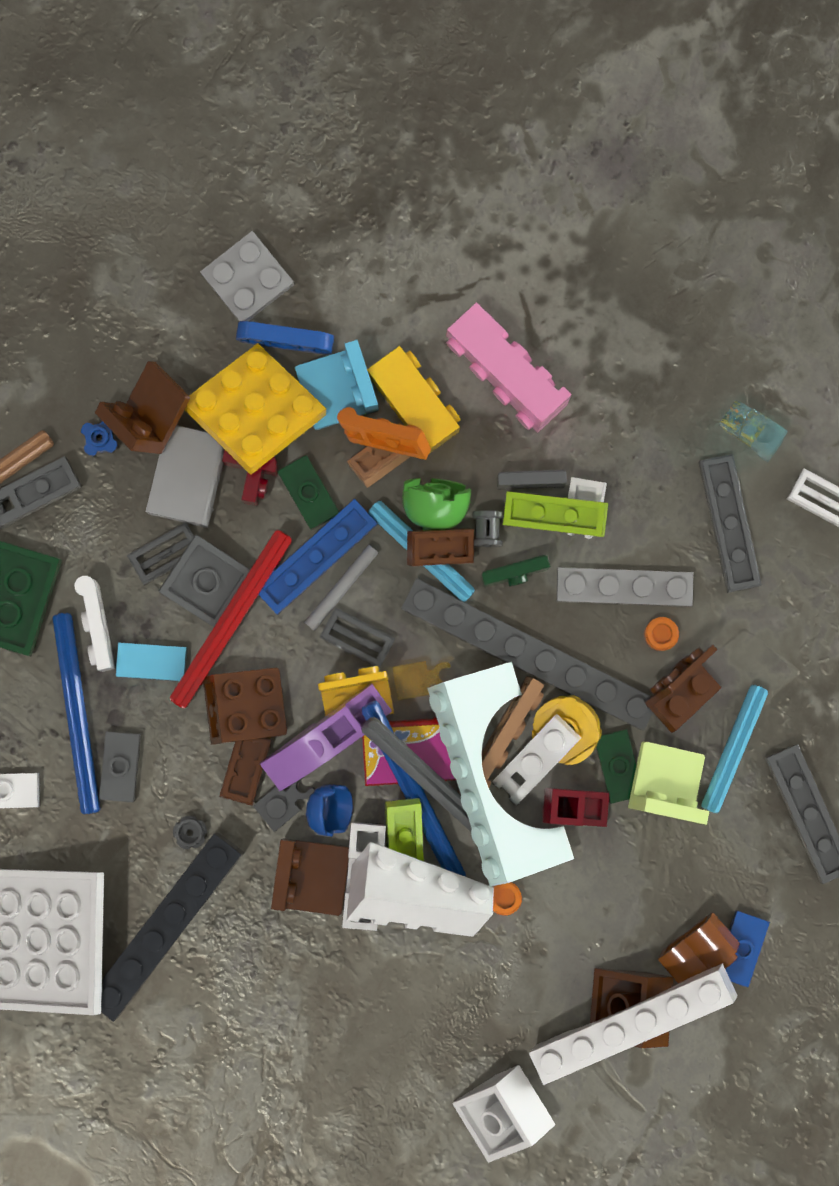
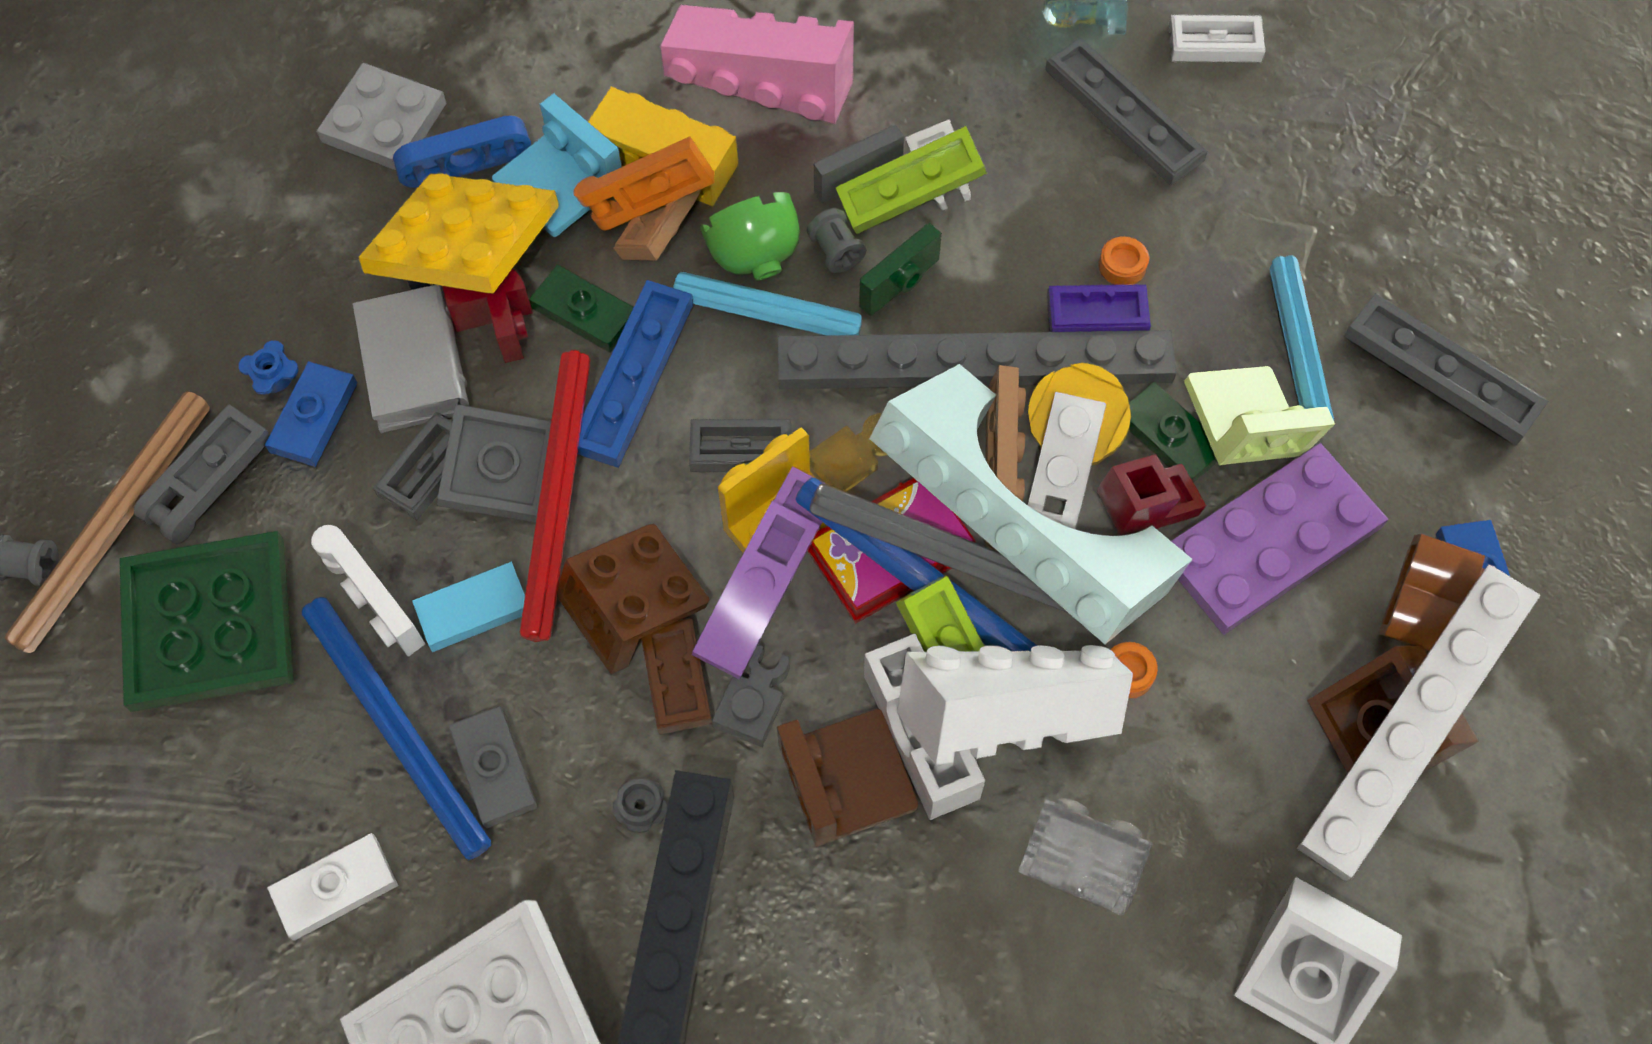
camera: 25 degrees left, 20 degrees down
reddish brown bracket [95,361,190,454] -> none
light grey bar [304,544,378,631] -> none
blue hair [305,784,353,837] -> none
reddish brown plate [407,528,474,566] -> none
light grey plate [556,567,694,607] -> none
reddish brown bracket [645,645,722,733] -> none
none -> blue plate [265,361,358,467]
none -> clear brick [1018,798,1153,915]
none -> dark purple plate [1047,284,1151,332]
none -> medium lavender plate [1171,443,1388,635]

